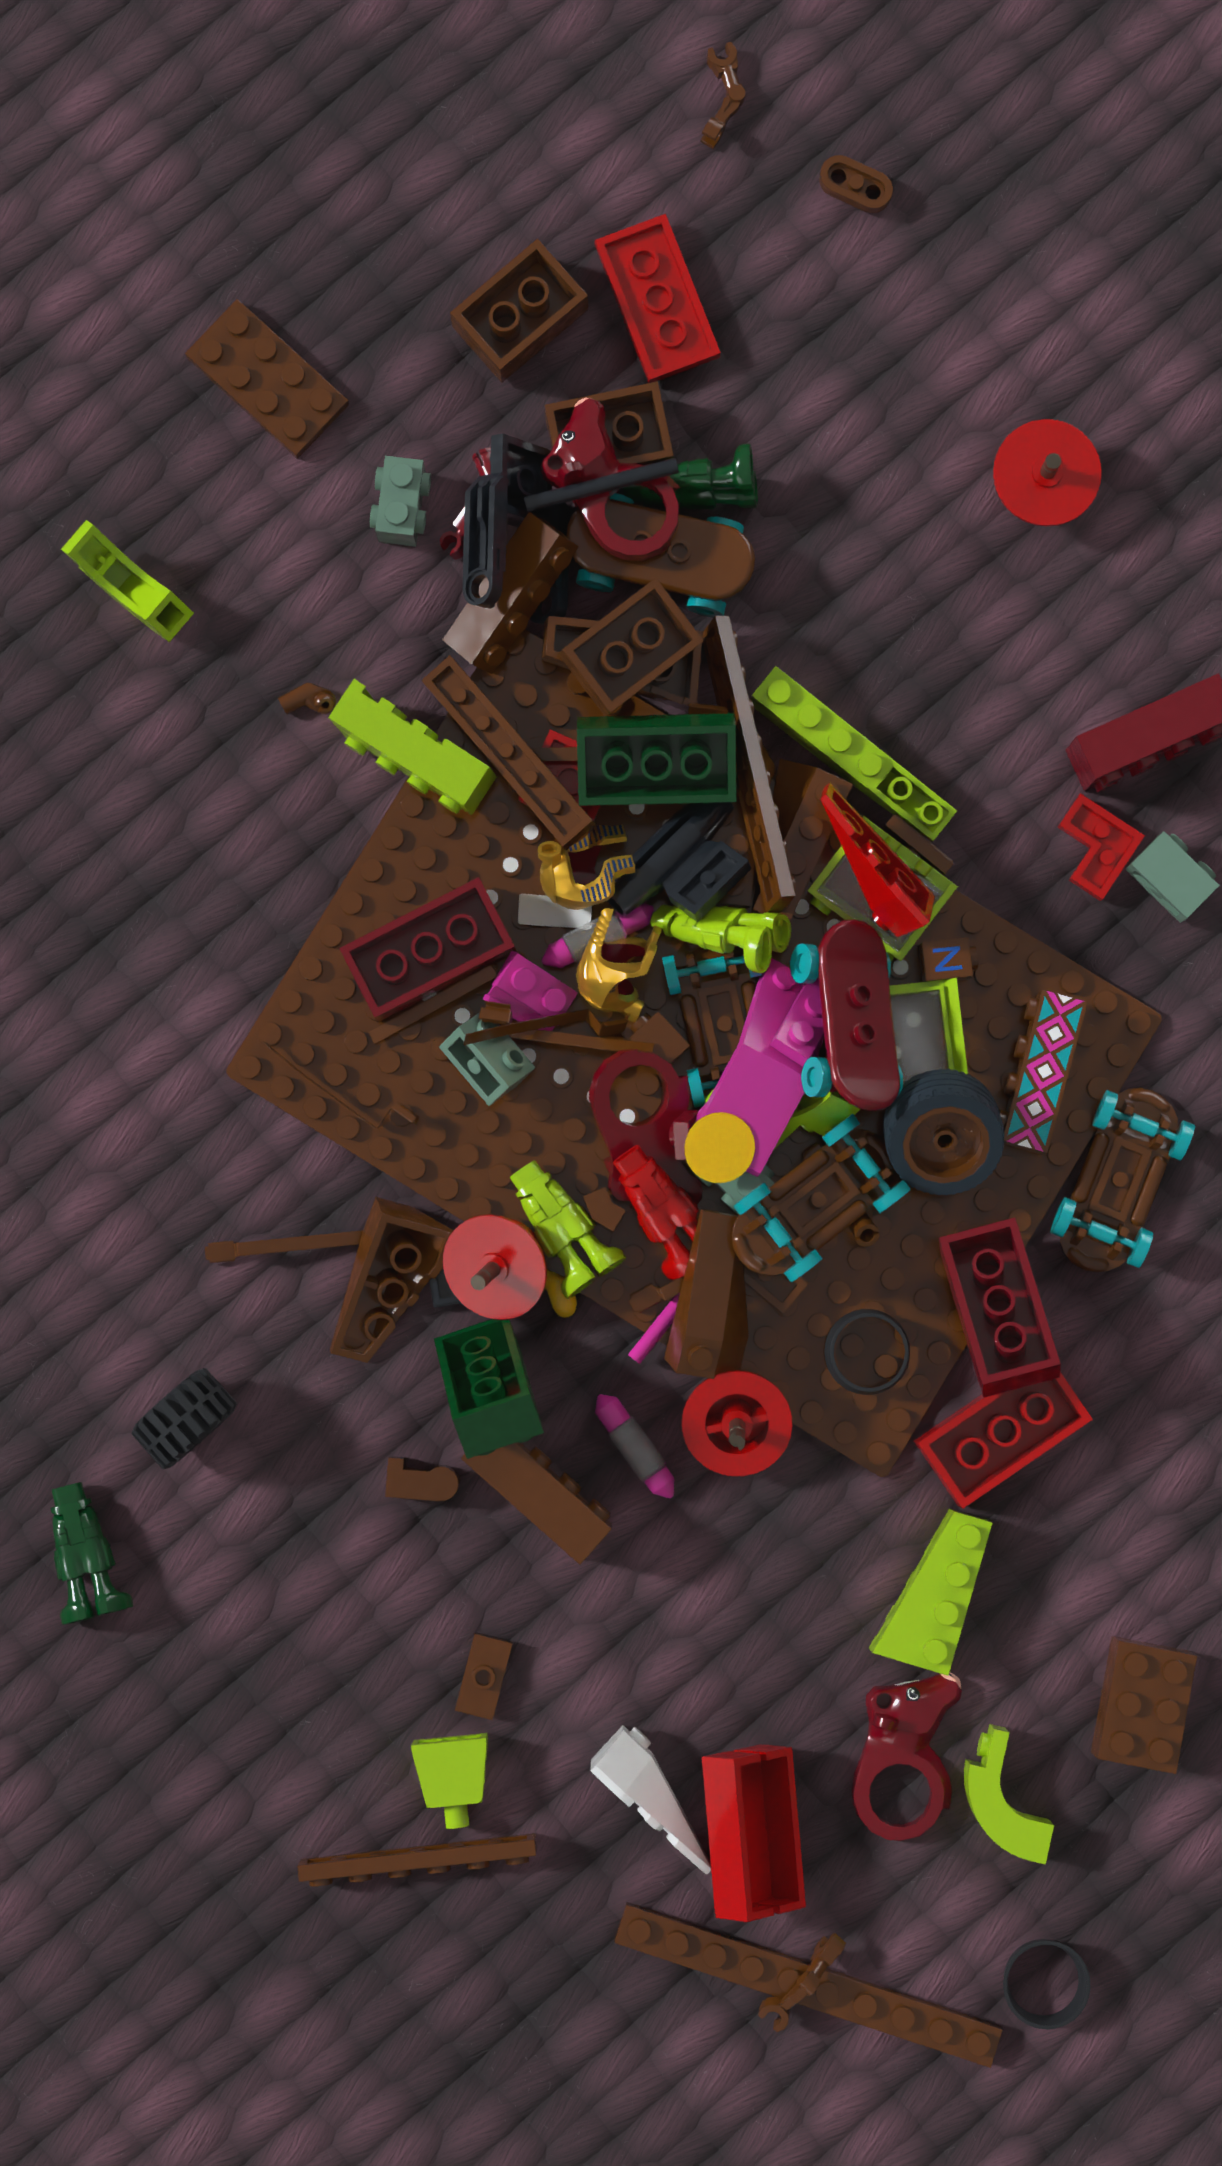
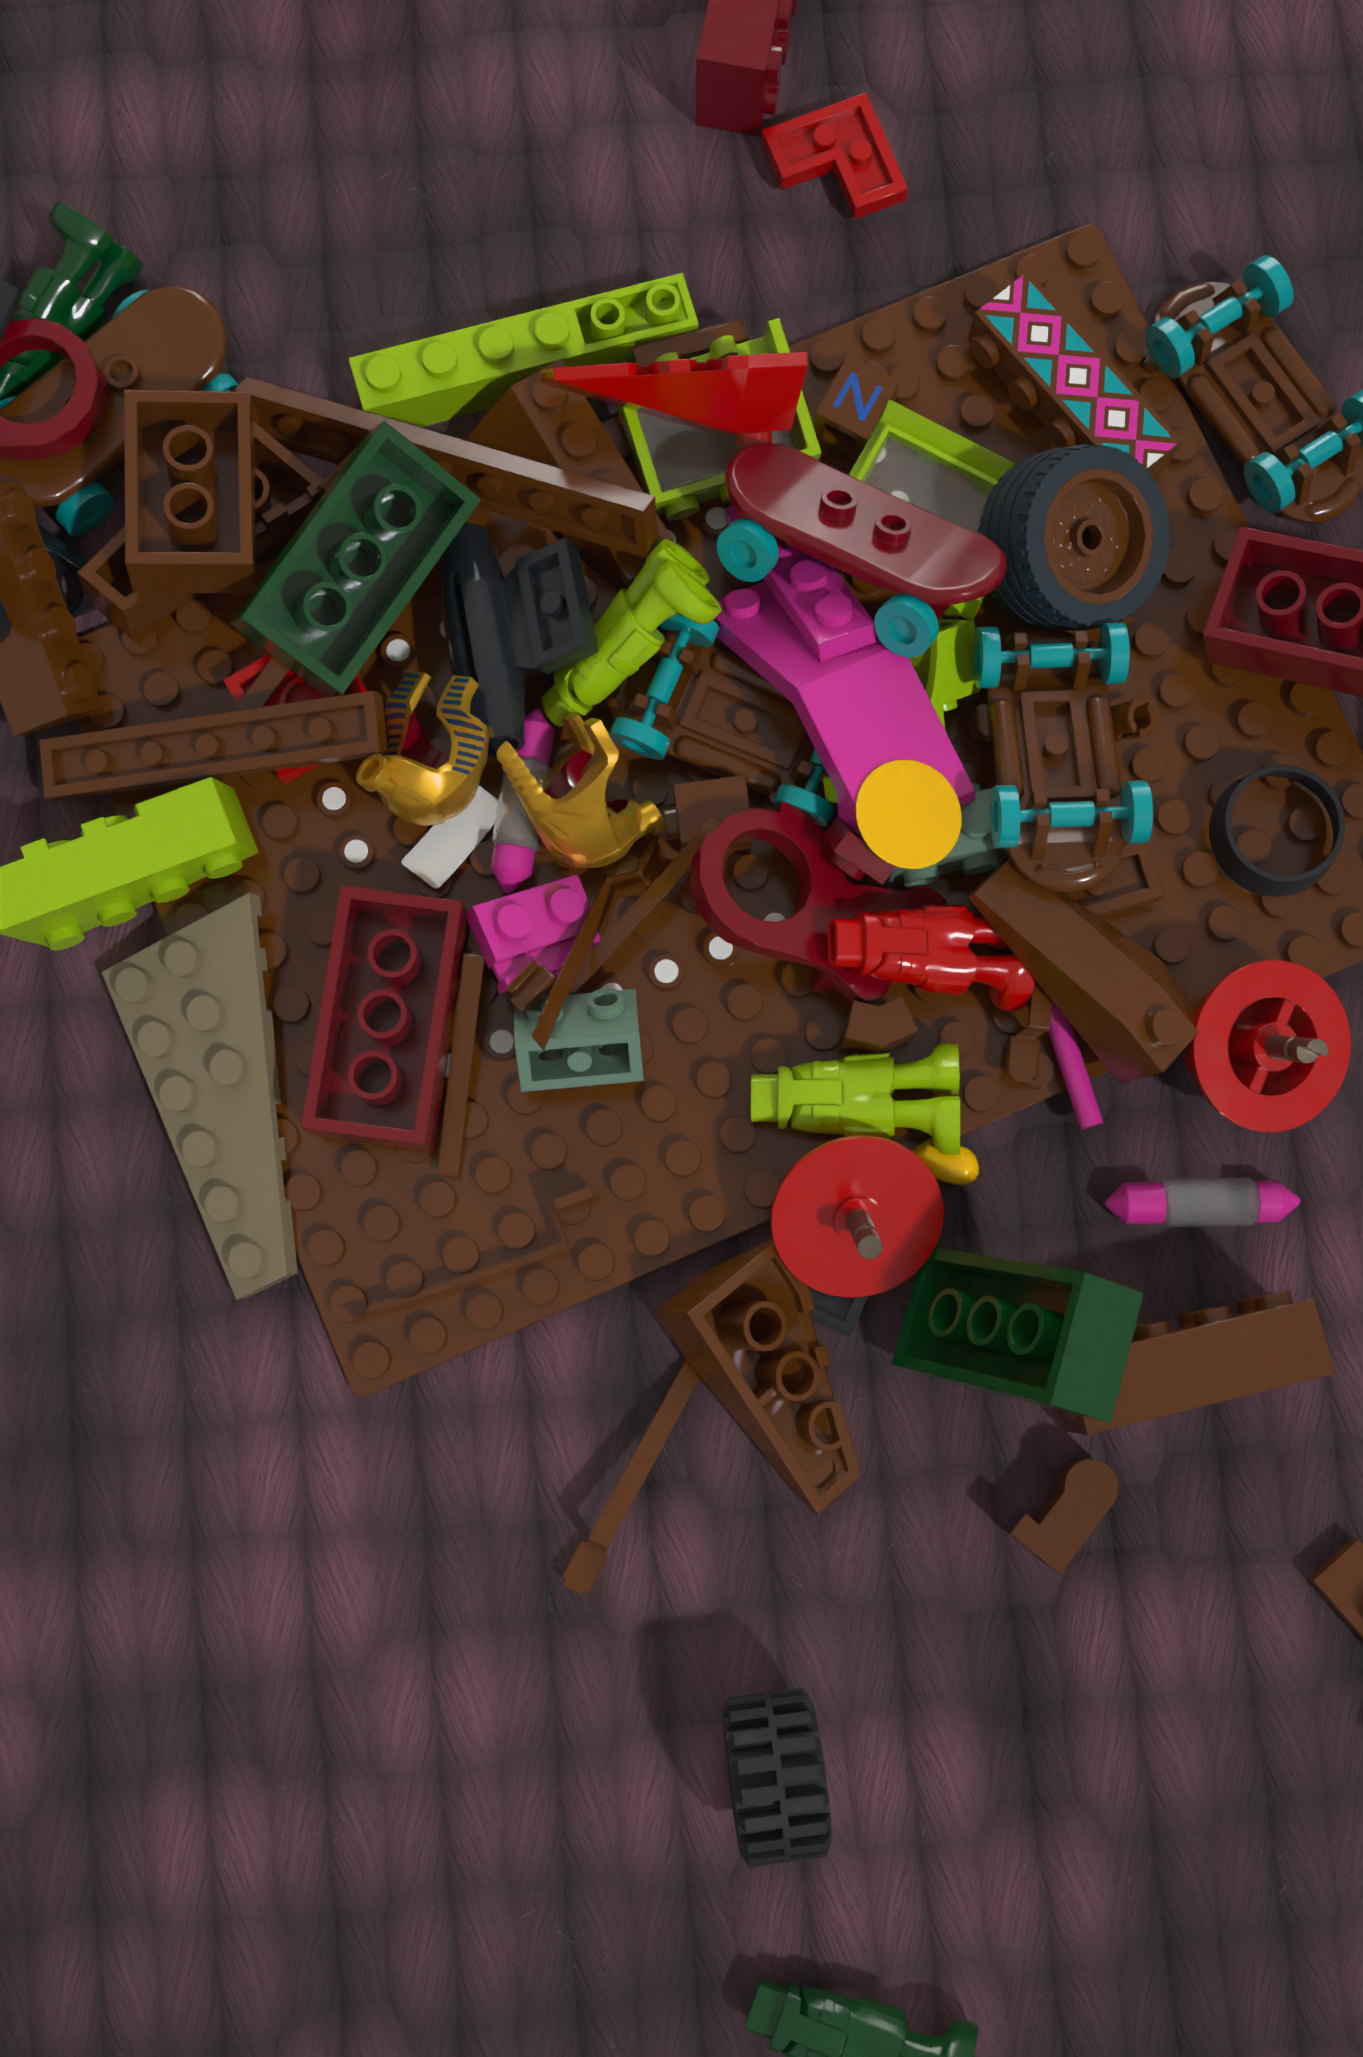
camera: 55 degrees left, 5 degrees down
sand green brick [1125,831,1220,923] -> none
none -> dark tan wing [101,892,298,1300]

